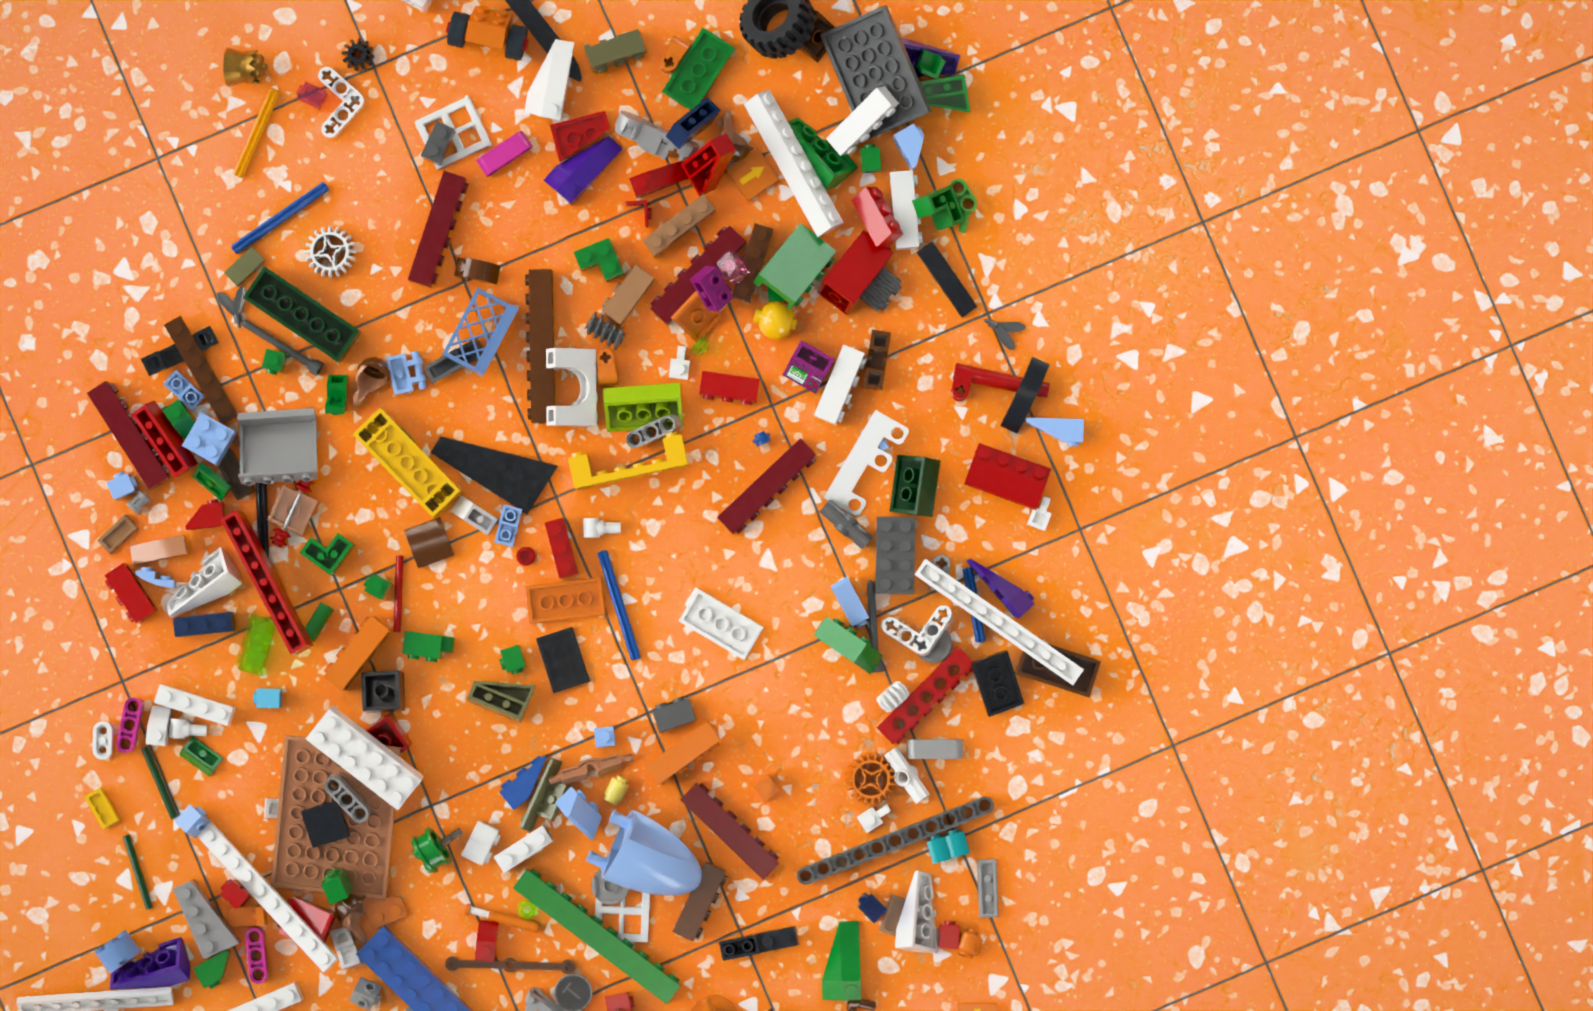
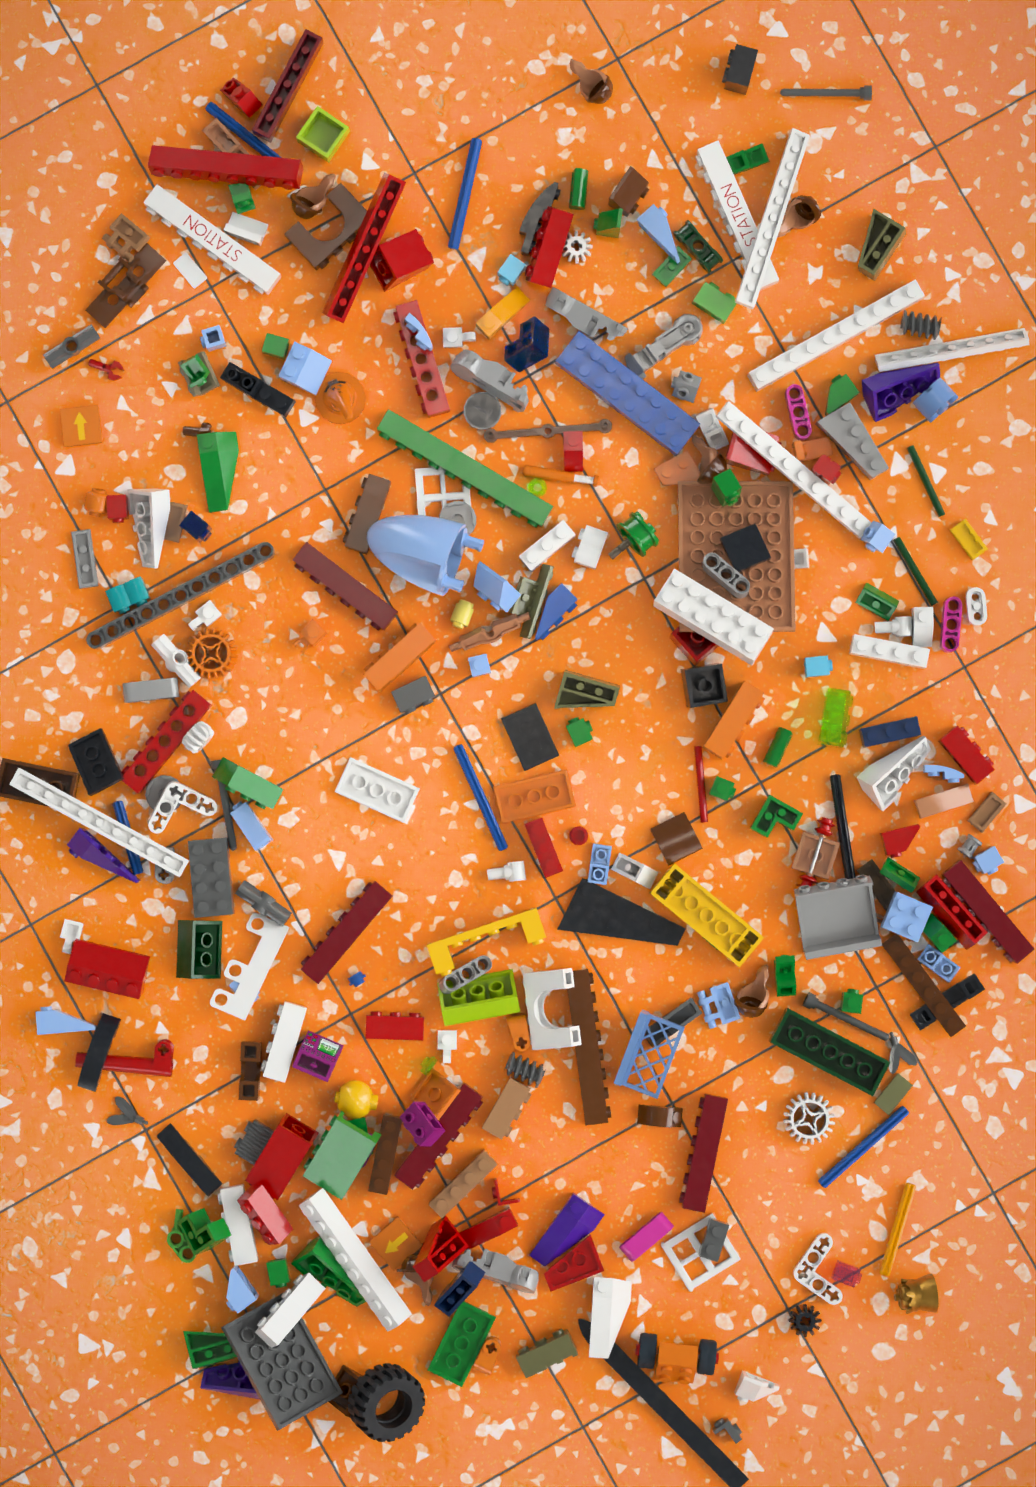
camera: 175 degrees right, 0 degrees up
red brick [220,510,314,655] -> none
green hinge [402,631,455,662] -> none
green brick [574,238,624,282] -> none
clear pink brick [716,250,750,284] -> none
black slope [719,926,800,961] -> none
green panel [916,49,945,79] -> none

